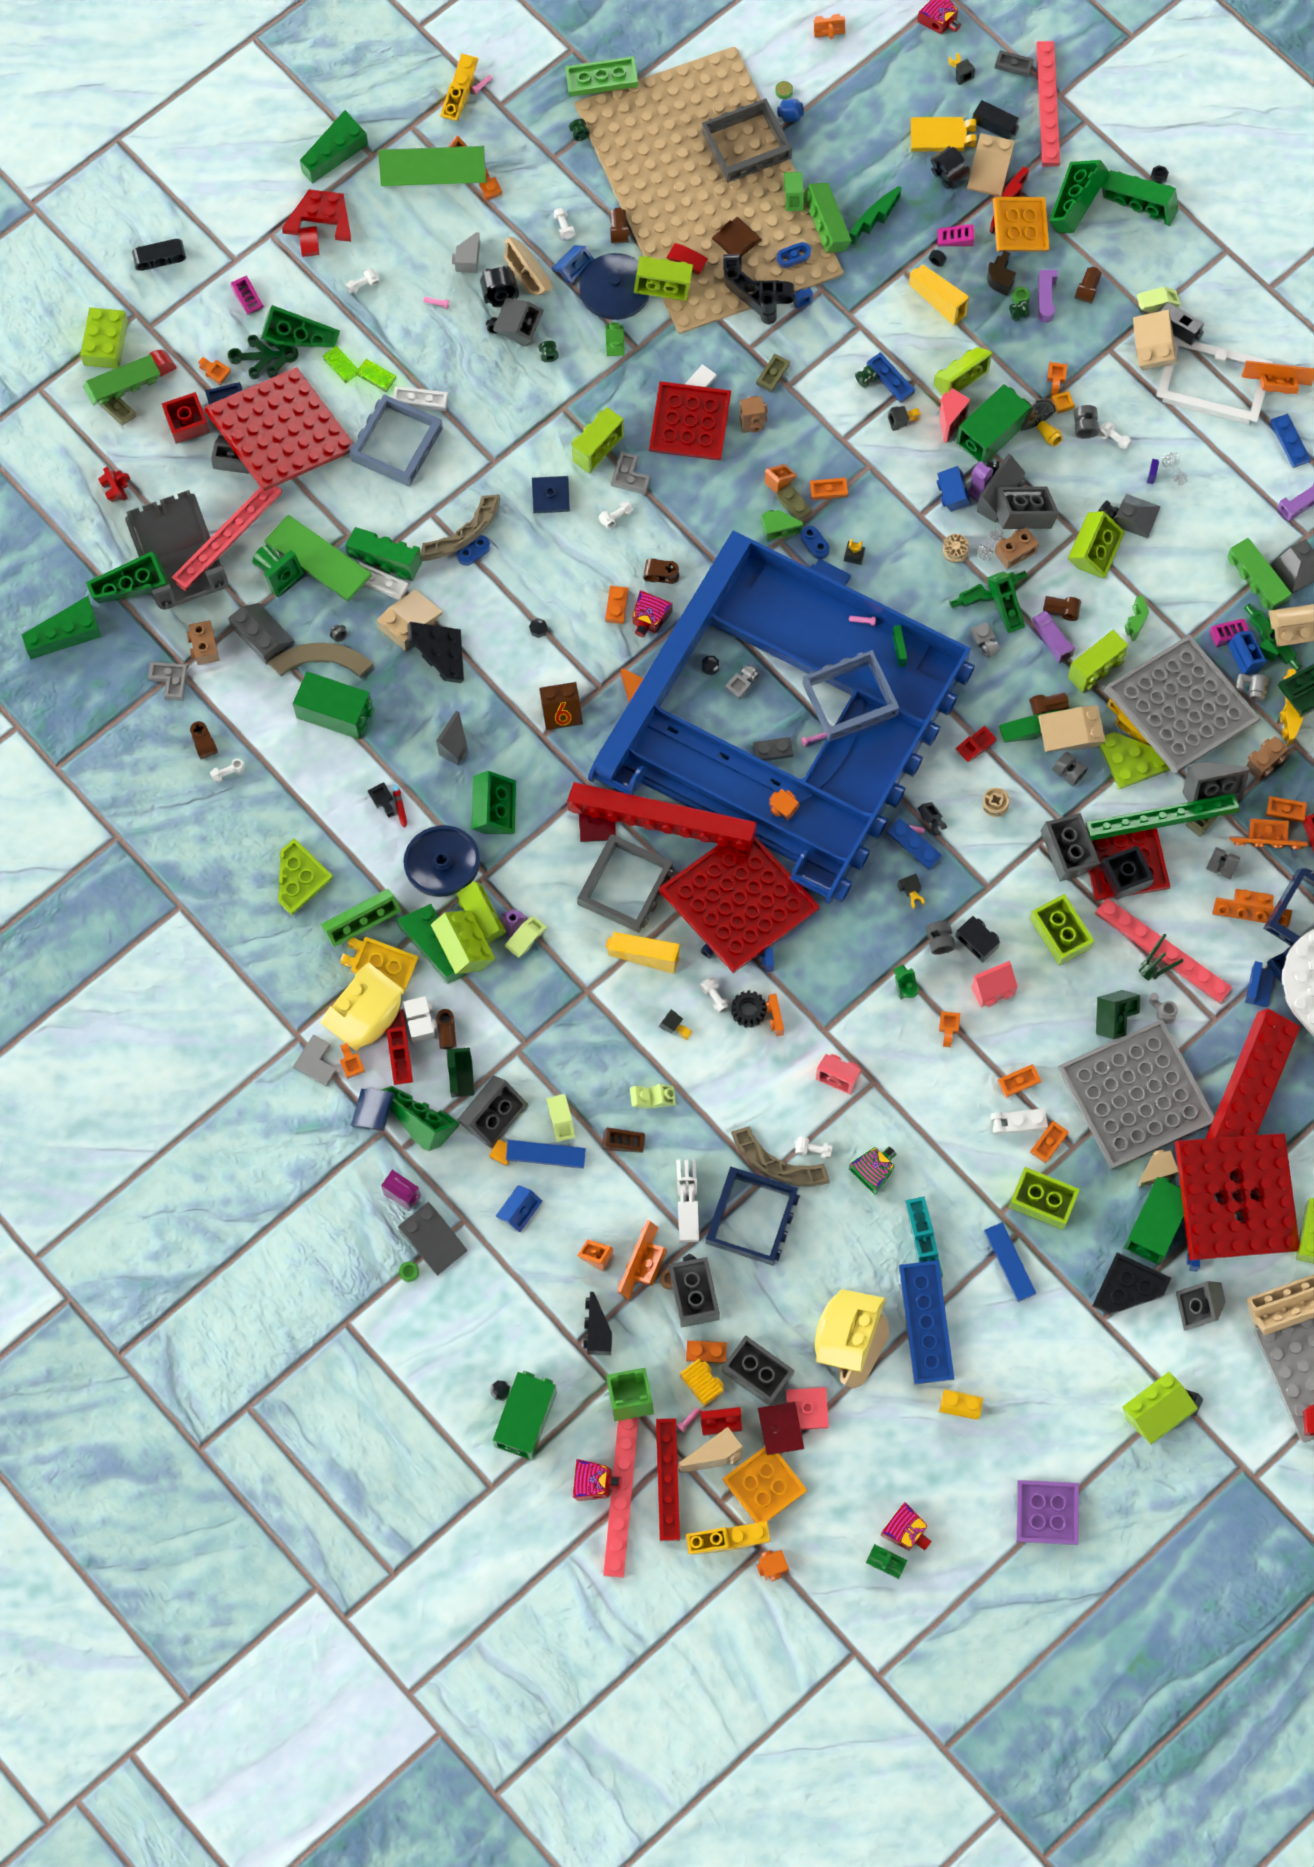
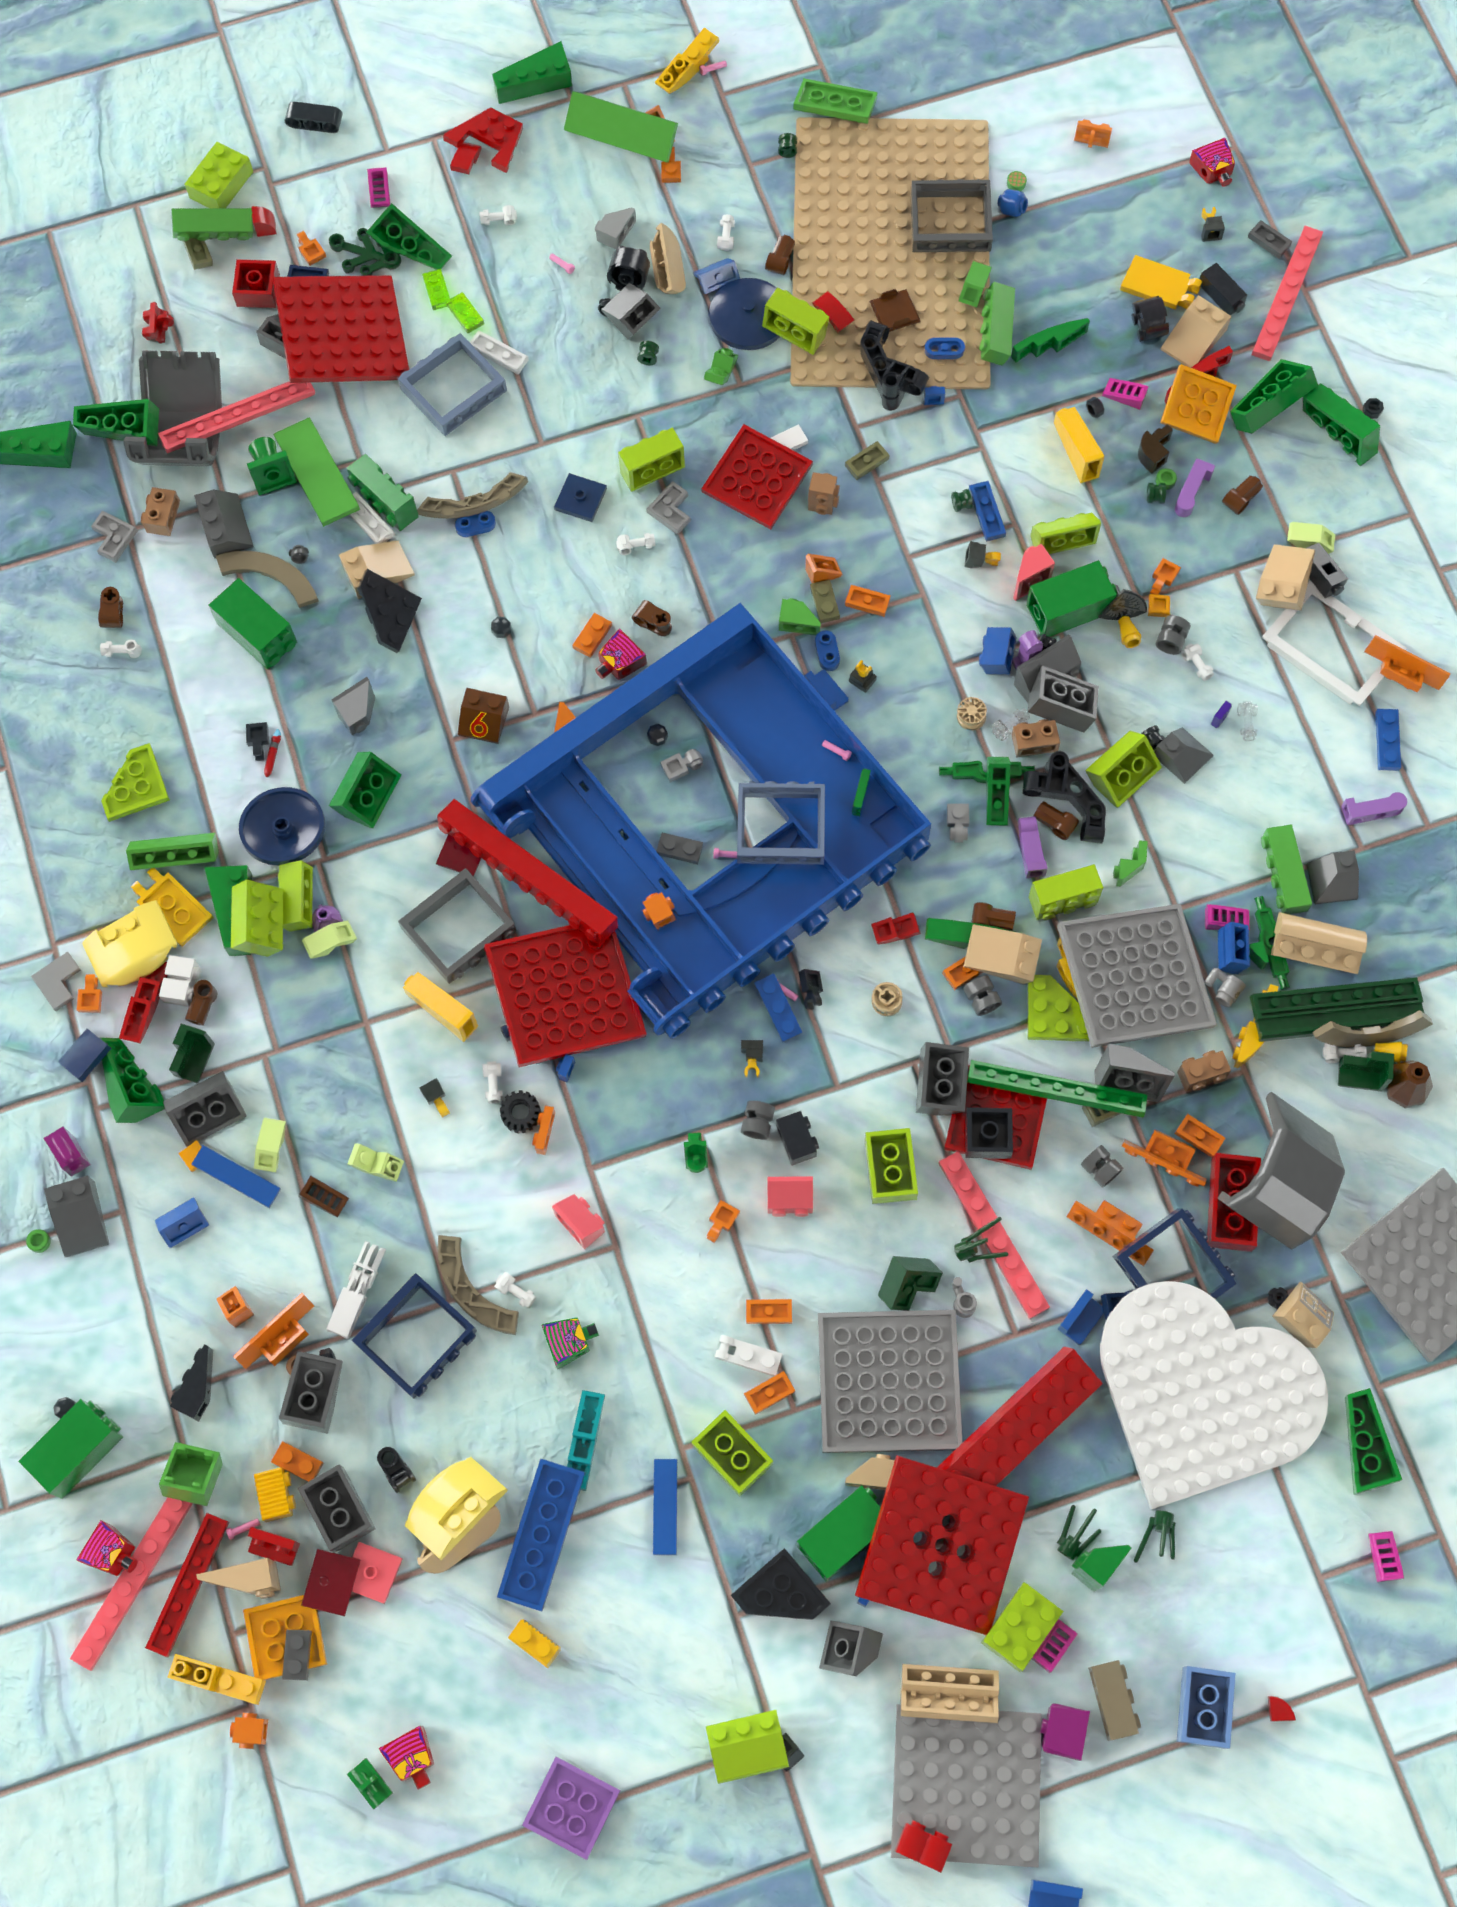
camera: 25 degrees right, 0 degrees up
none -> dark grey plate [282,1630,312,1681]
none -> black piece [377,1447,416,1493]
none -> orange plate [942,956,983,991]
none -> black connector [1022,751,1106,844]

